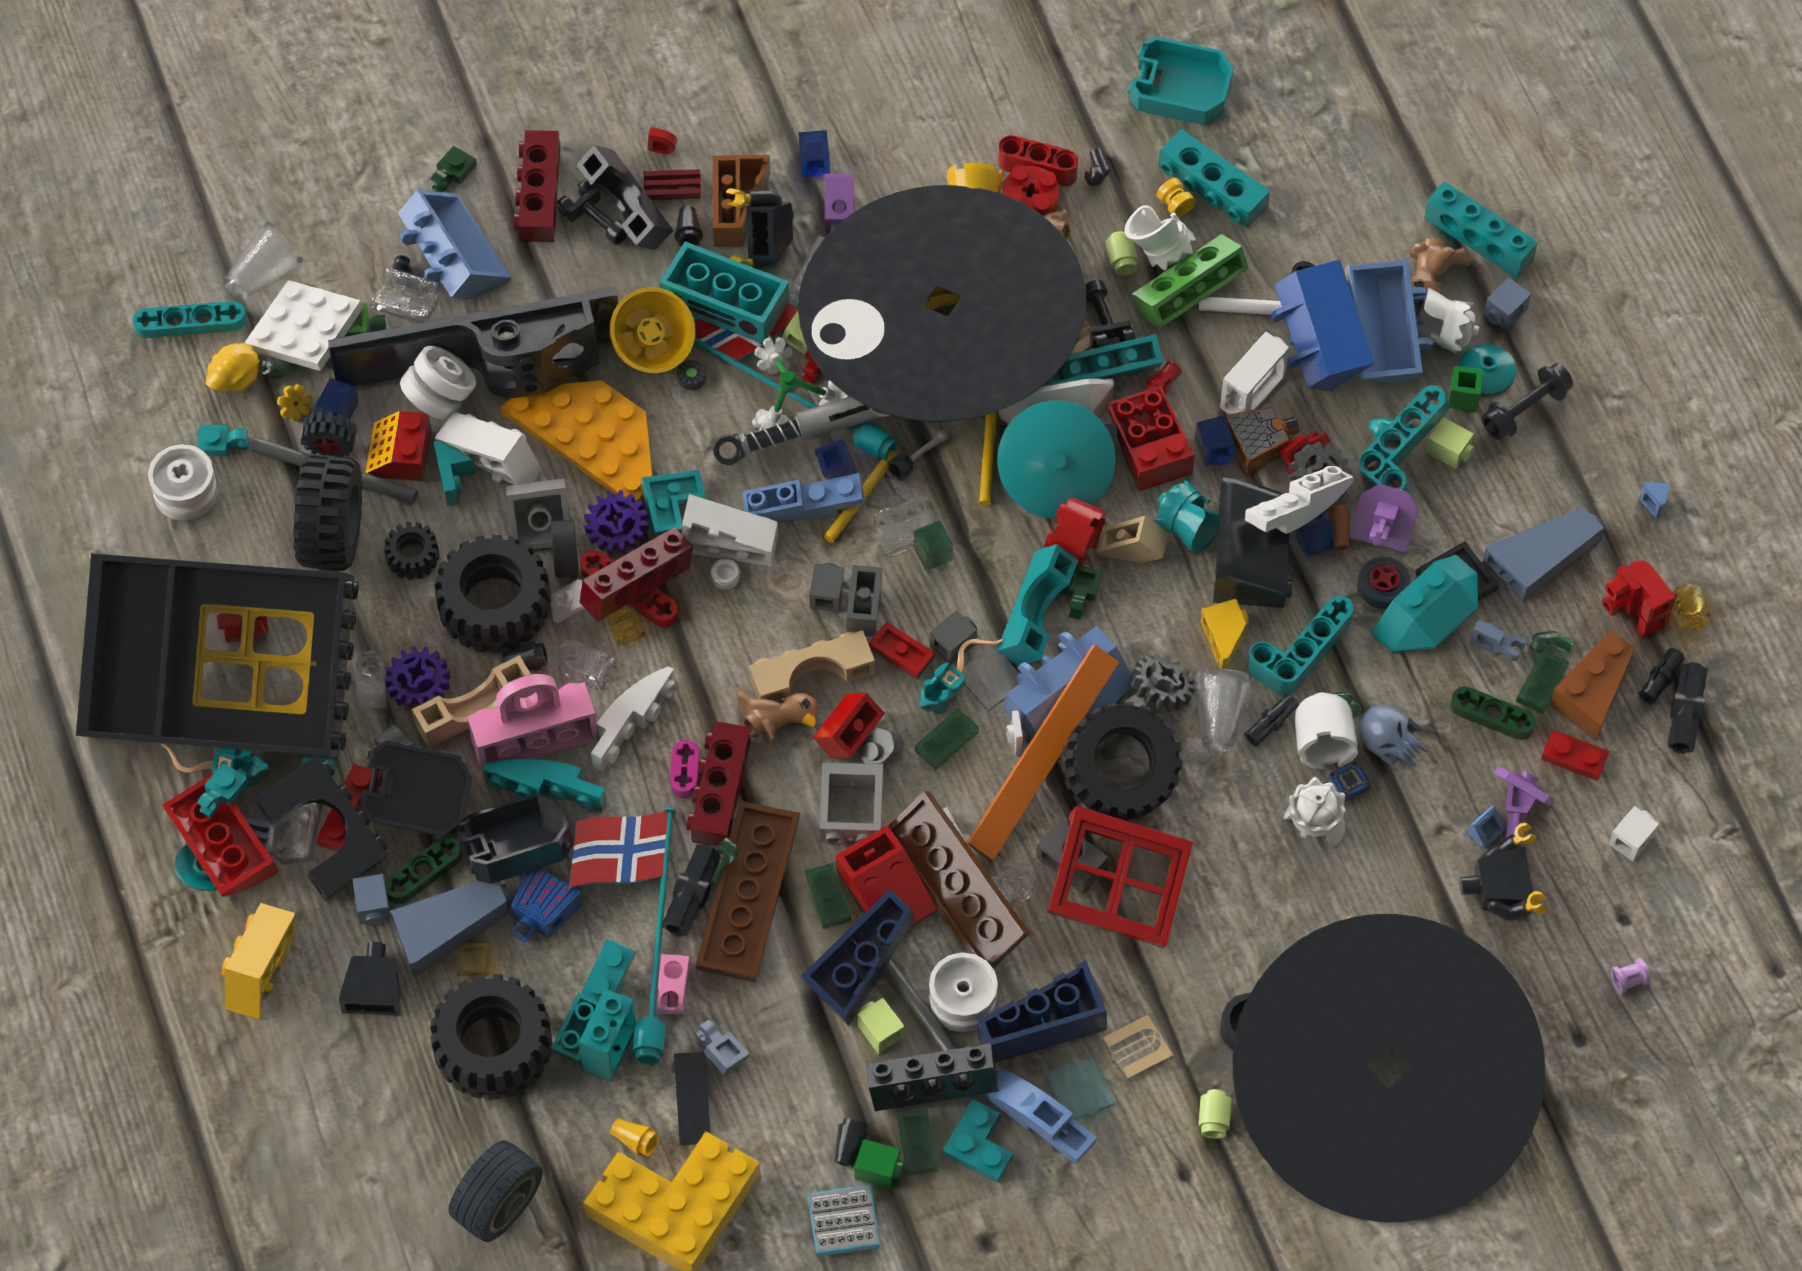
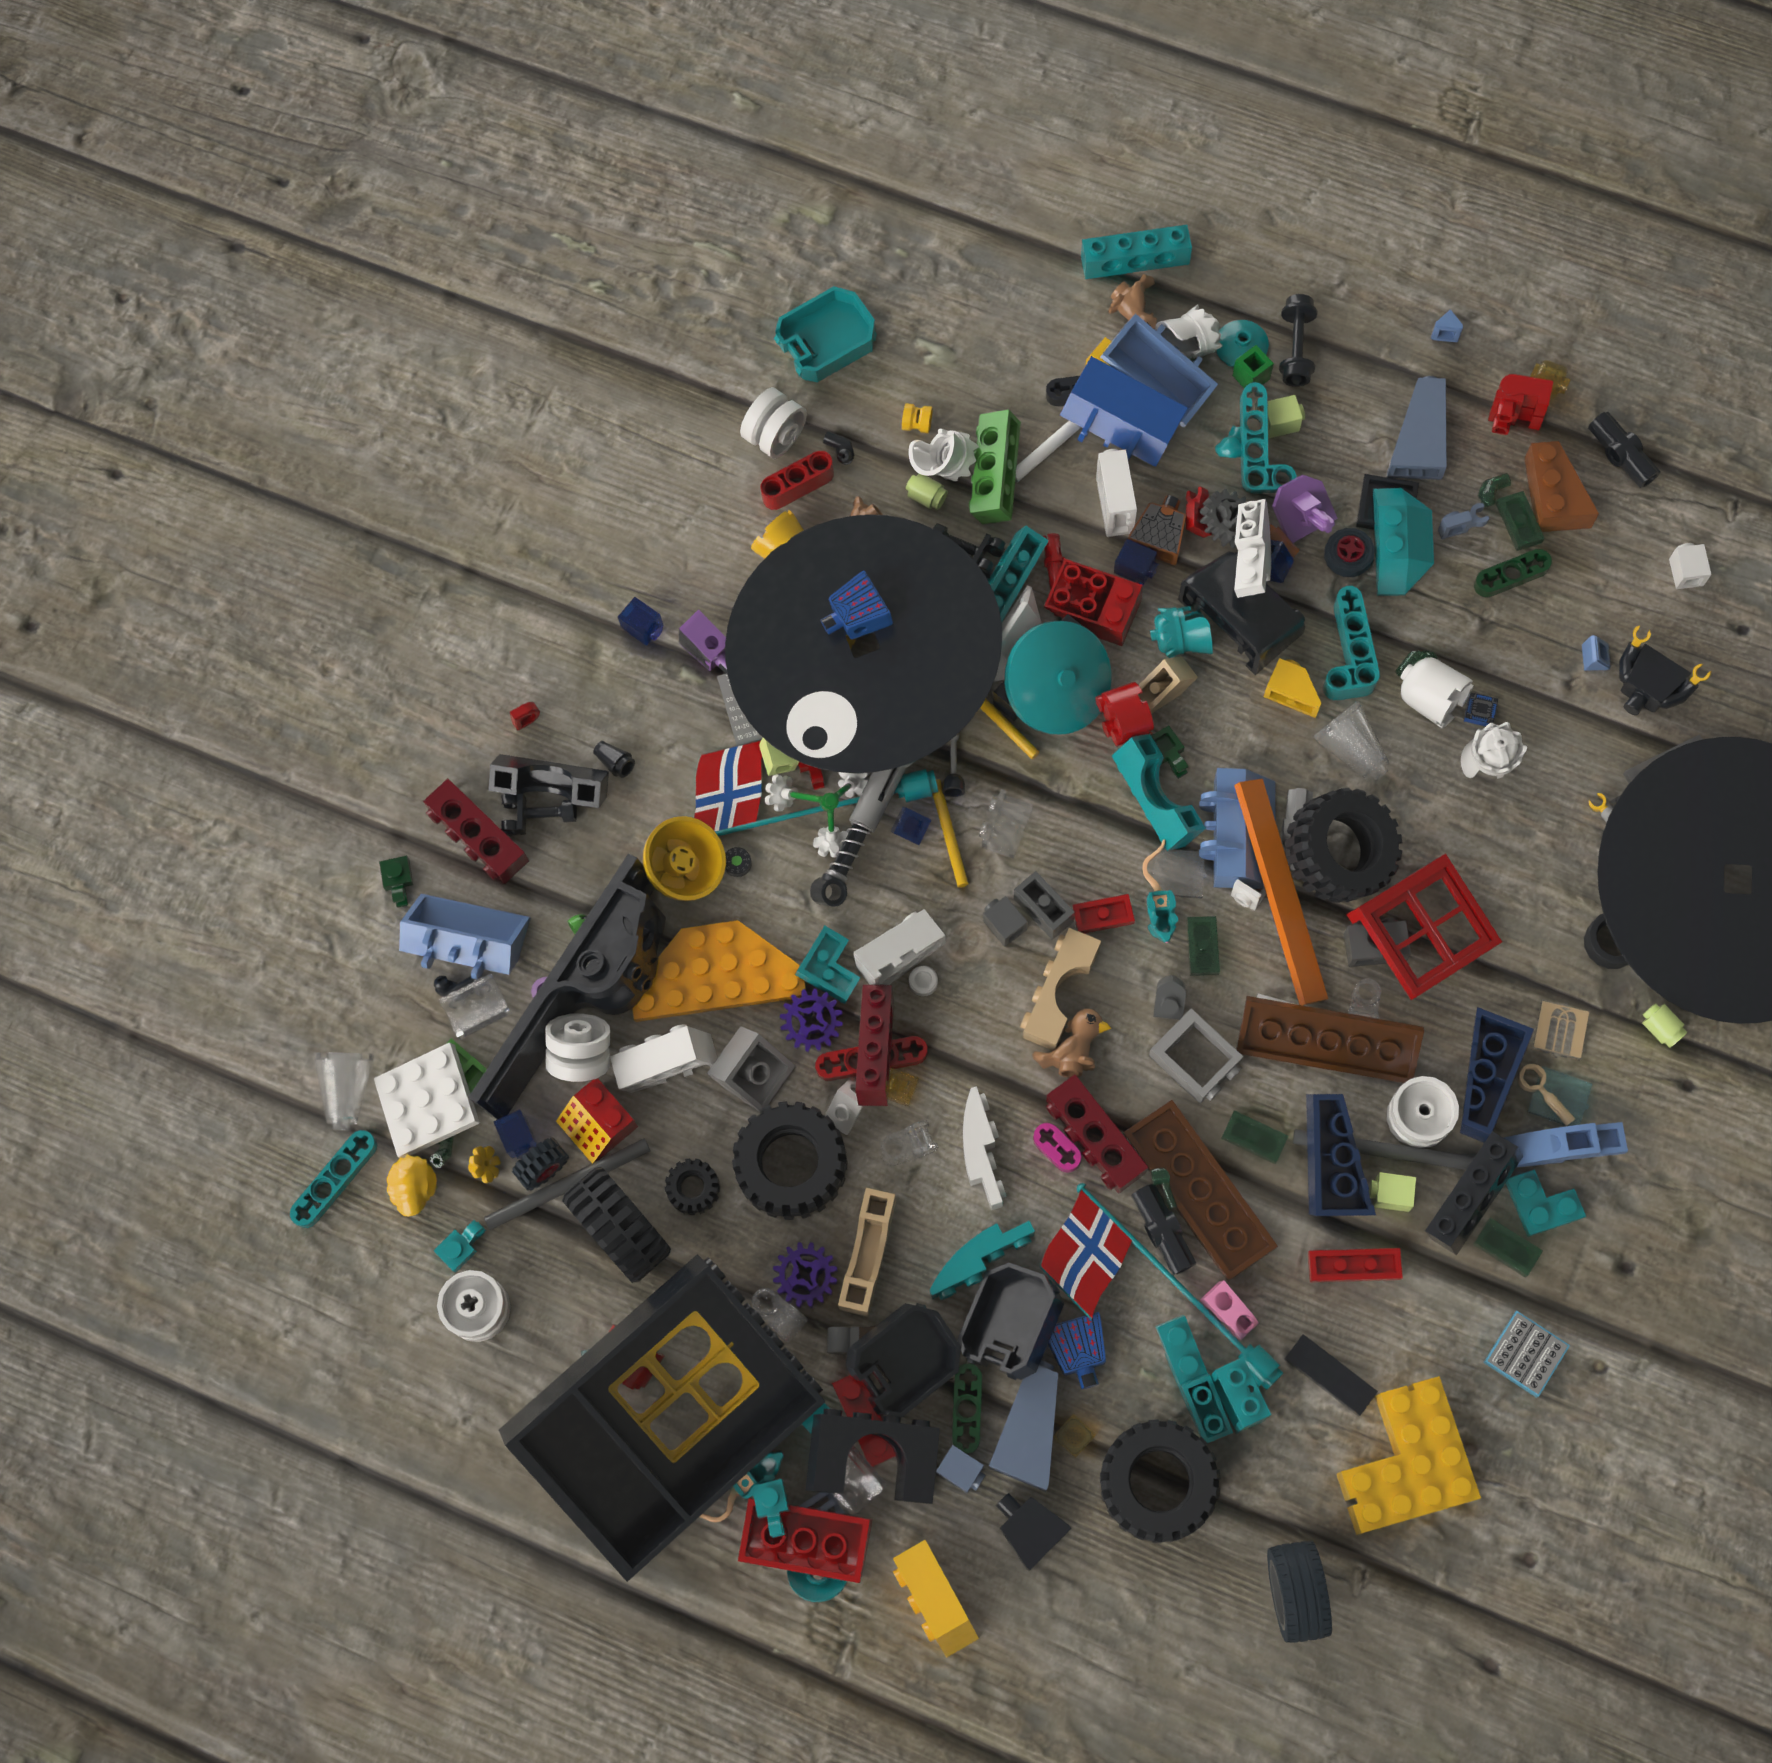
camera: 40 degrees left, 10 degrees up
clear green hand [369,315,387,332] -> none
teal slope [433,441,476,506] -> none
bright pink brick [467,674,599,774] -> none
black cone [502,641,548,670] -> none
black tyre [551,520,579,577] -> none
yellow cone [610,1118,659,1156] -> none
dark red tile [643,169,701,200] -> none
teal brick [659,242,789,344] -> none
sand blue plate [695,1020,749,1075] -> none
dark orange wedge [713,155,771,247] -> none
black torso [726,188,794,269] -> none
medium blue slope [742,473,865,522] -> none
red brick [813,693,885,758] -> none
black cone [834,1118,868,1167] -> none
red slope [835,825,937,927] -> none
green brick [854,1139,904,1189] -> none
clear green brick [913,520,953,571] -> none
dark grey brick [930,610,977,665] -> none
red brick [1002,165,1059,216] -> none
dark grey gear [1130,654,1196,712] -> none
teal brick [1158,129,1270,228] -> none
black pin [1244,693,1299,747] -> none
sand blue helmet [1359,704,1428,767] -> none
sand blue brick [1484,277,1531,330] -> none
medium lavender piece [1494,766,1555,843] -> none
red plate [1541,729,1610,781] -> none
black pin [1638,648,1685,704] -> none
none -> white wheel [740,387,807,459]
none -> blue torso [821,571,893,639]
none -> red plate [1308,1248,1403,1282]
none -> tan piece [1517,1064,1575,1126]

